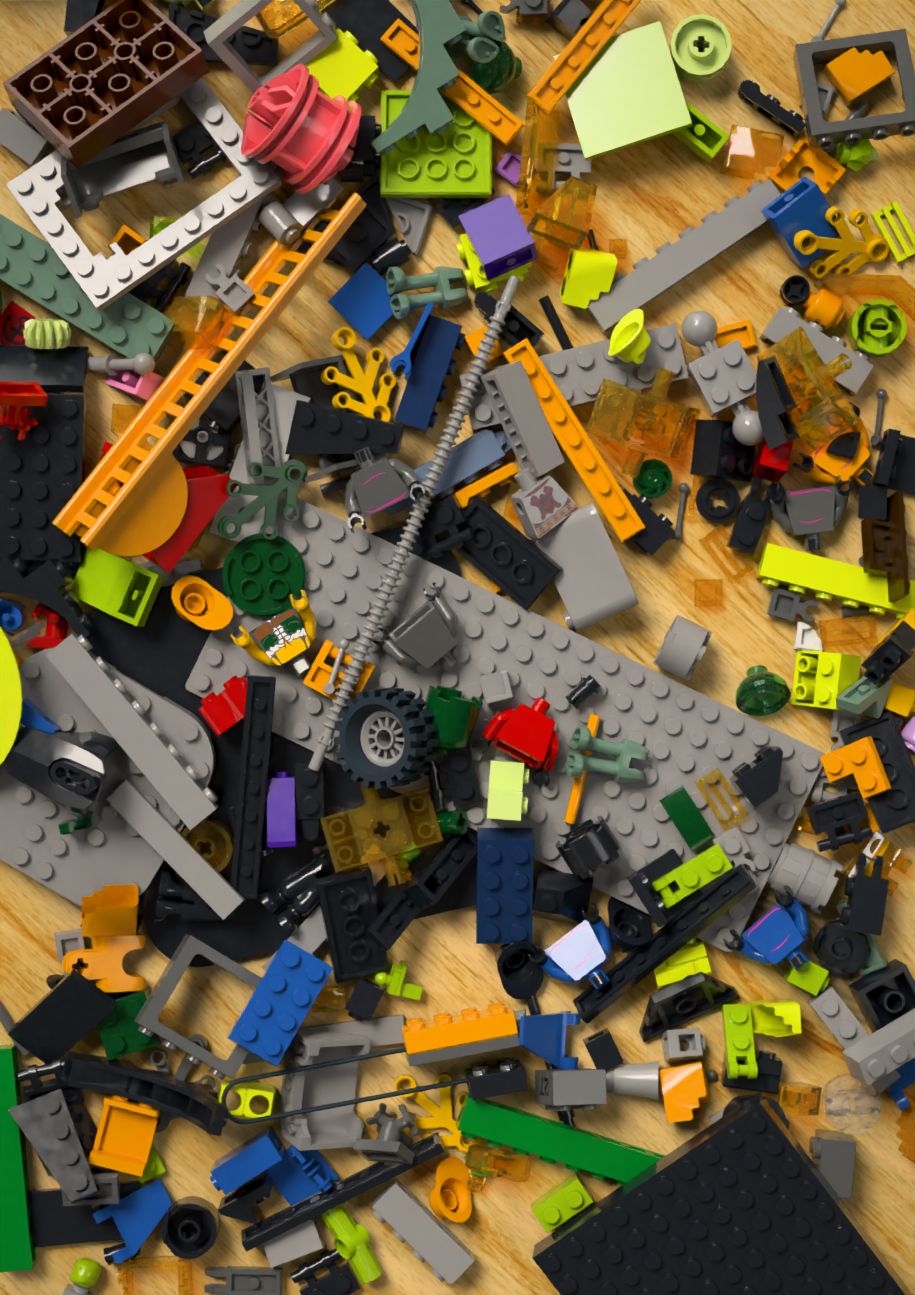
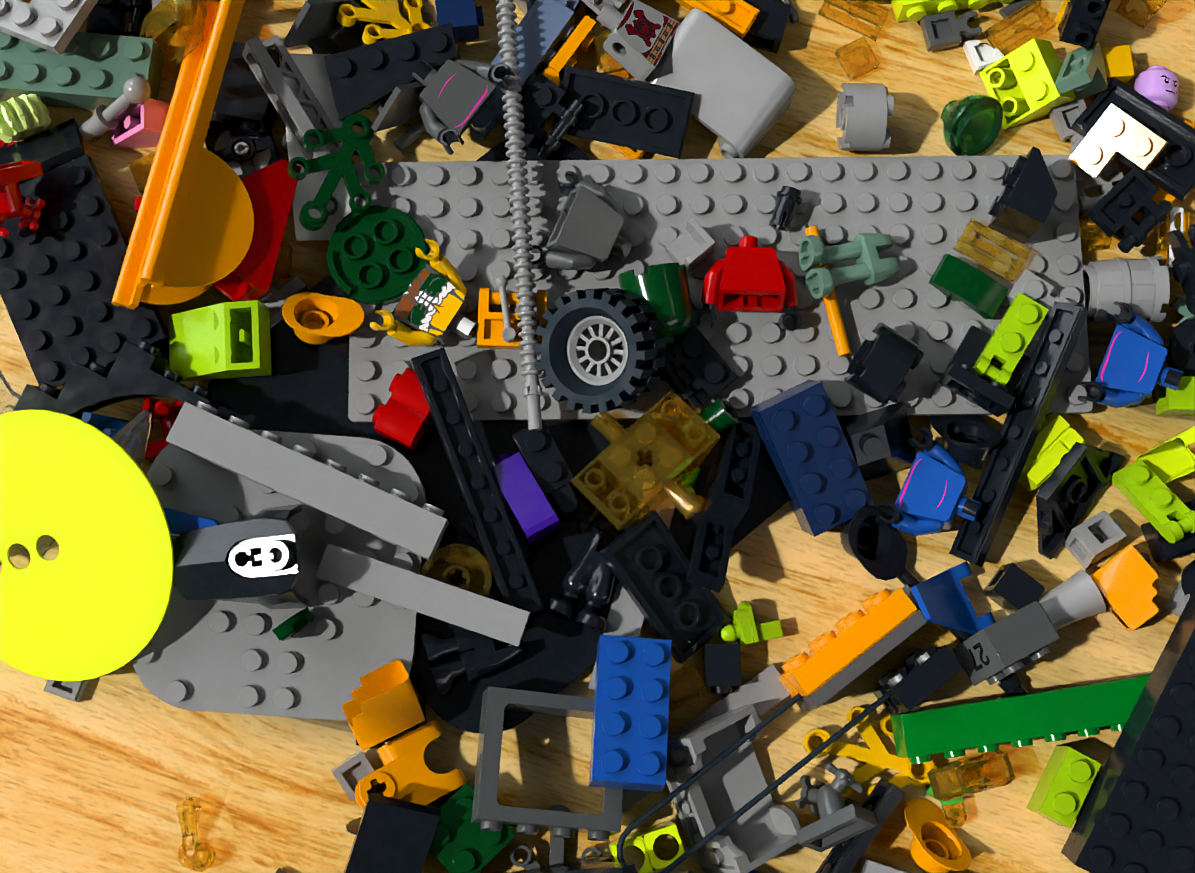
camera: 35 degrees left, 10 degrees down
yellowish green brick [487,760,529,821] -> none

